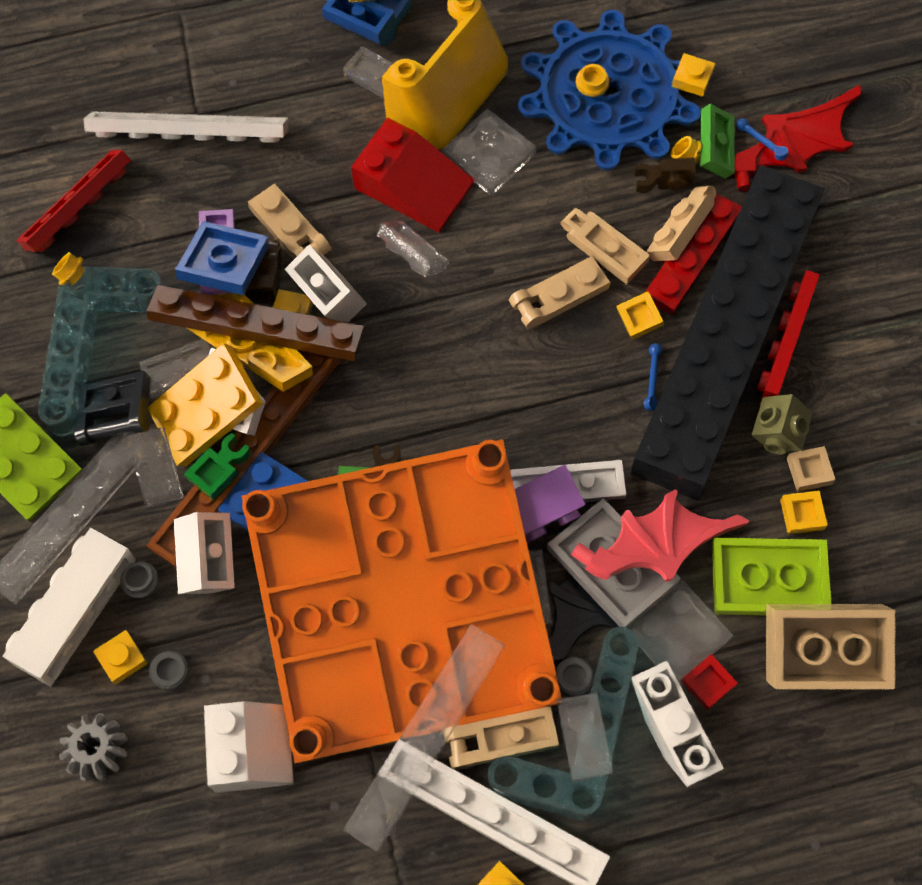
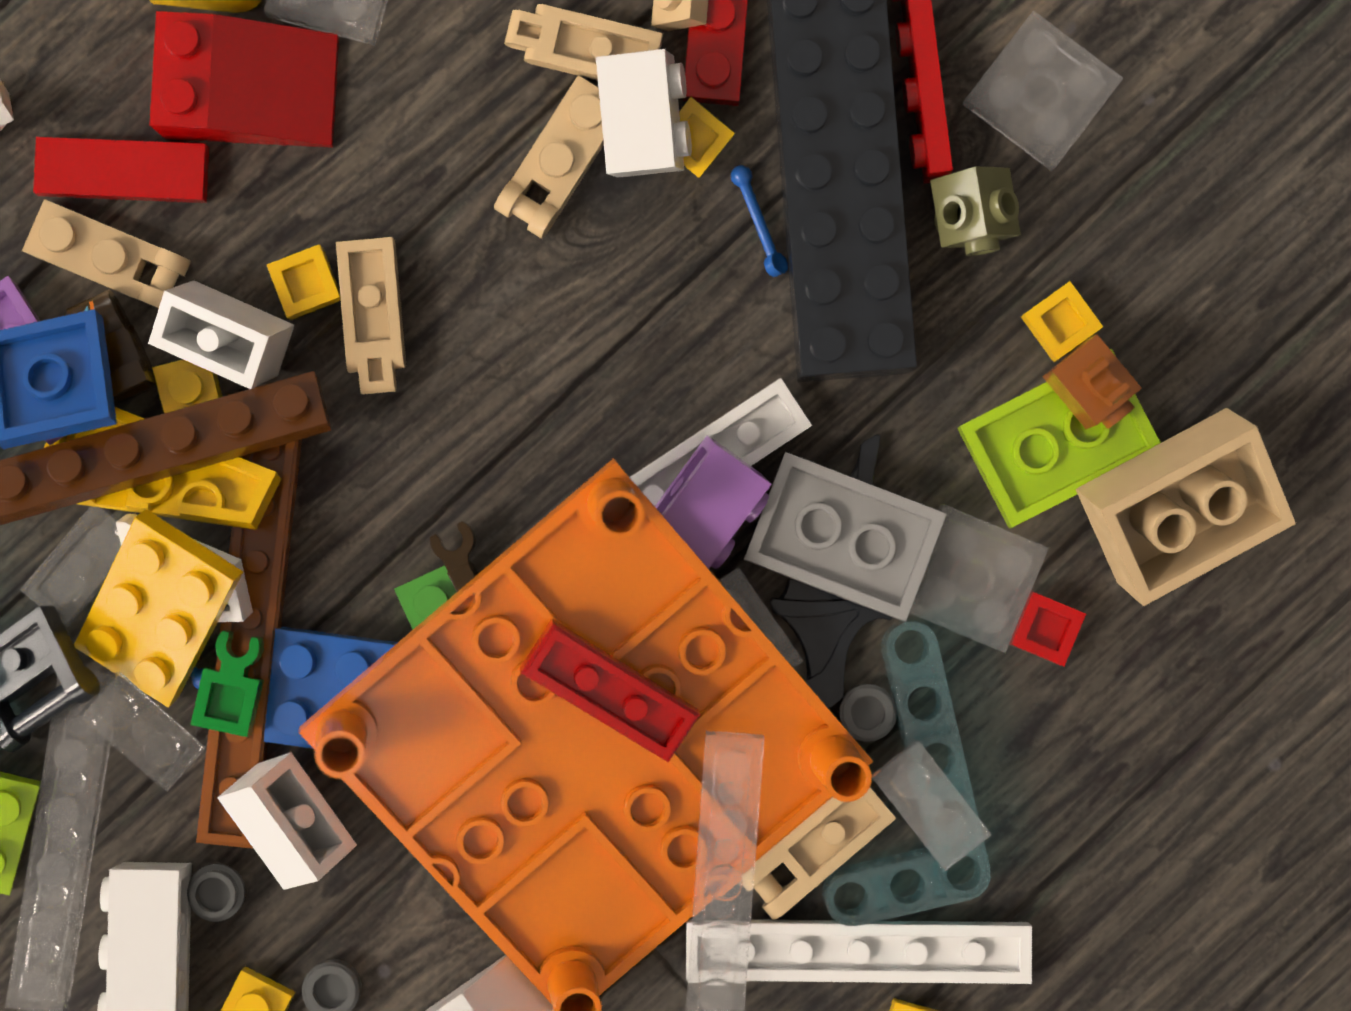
camera: 30 degrees left, 20 degrees up
clear plate [376,220,449,276] -> none
coral animal [571,489,749,582] -> none
white slope [631,661,724,787] -> none
tan plate [787,446,836,492] -> none
none -> red tile [33,137,209,203]
none -> yellow plate [267,244,341,320]
none -> tan hinge [336,237,406,395]
none -> red tile [520,619,701,763]
none -> white brick [596,49,692,177]
none -> clear plate [963,10,1123,171]
none -> dark orange brick [1042,334,1142,429]

